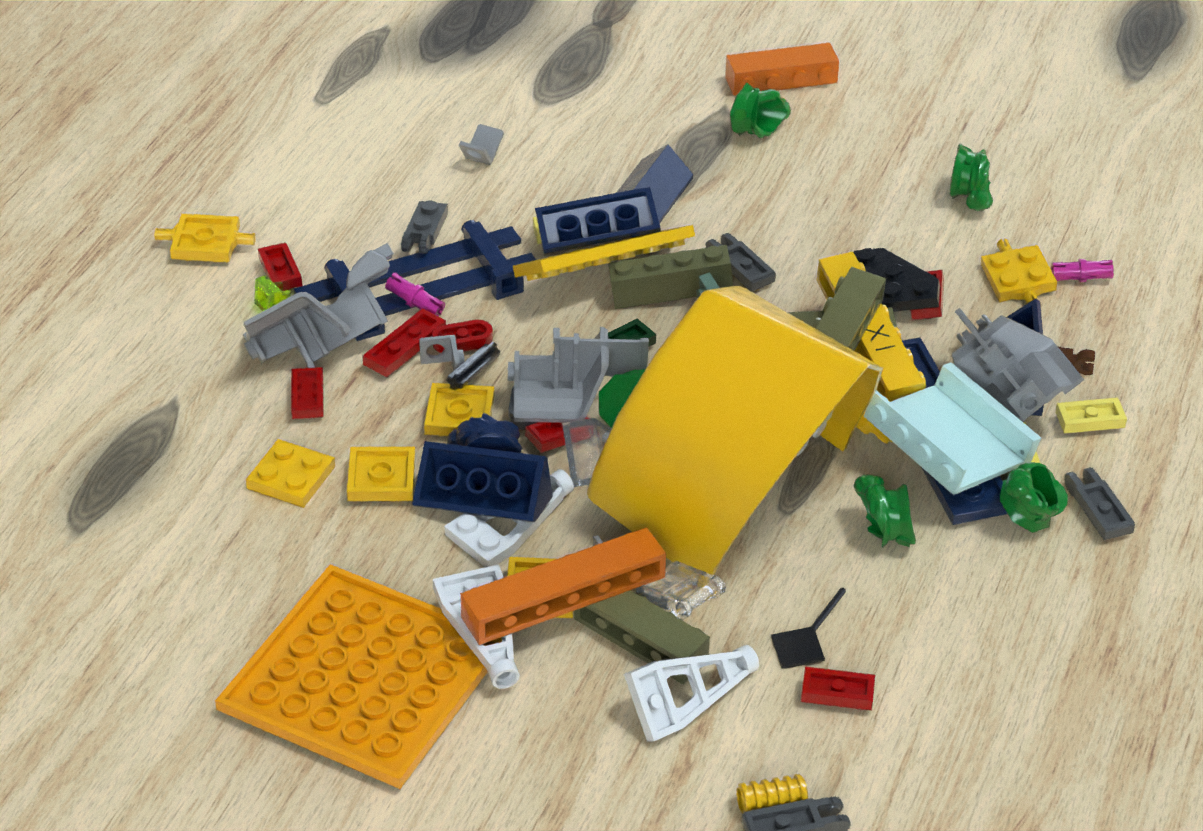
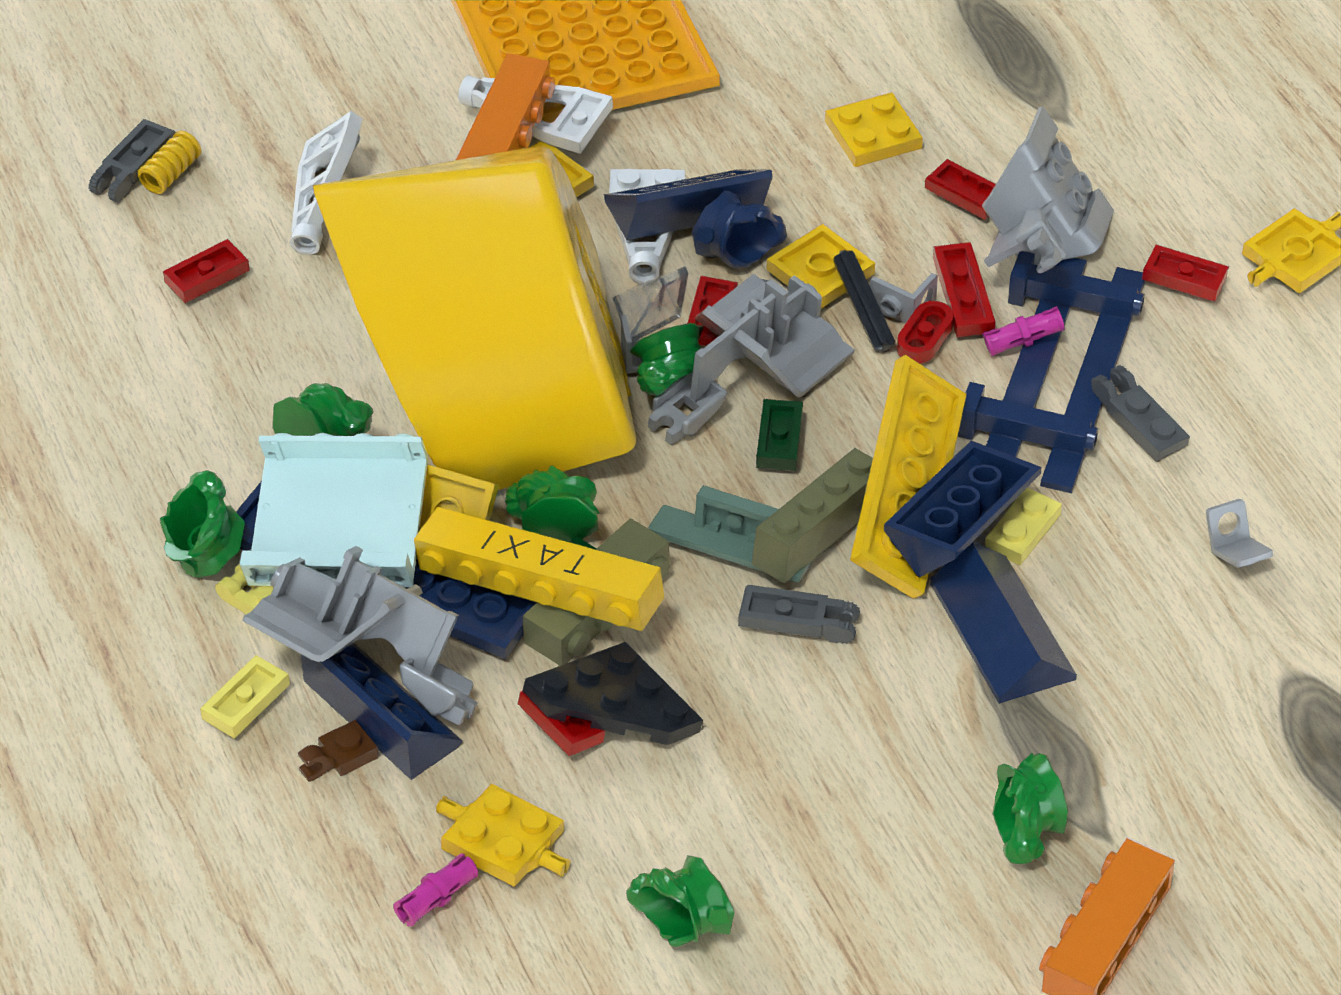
camera: 135 degrees right, 5 degrees up
clear neon green tile [254,275,291,311] -> none
yellow plate [347,446,416,501] -> none
black piece [771,588,846,669] -> none
olive brick [813,267,886,351] -> none
dark grey hinge [1064,467,1135,540] -> none

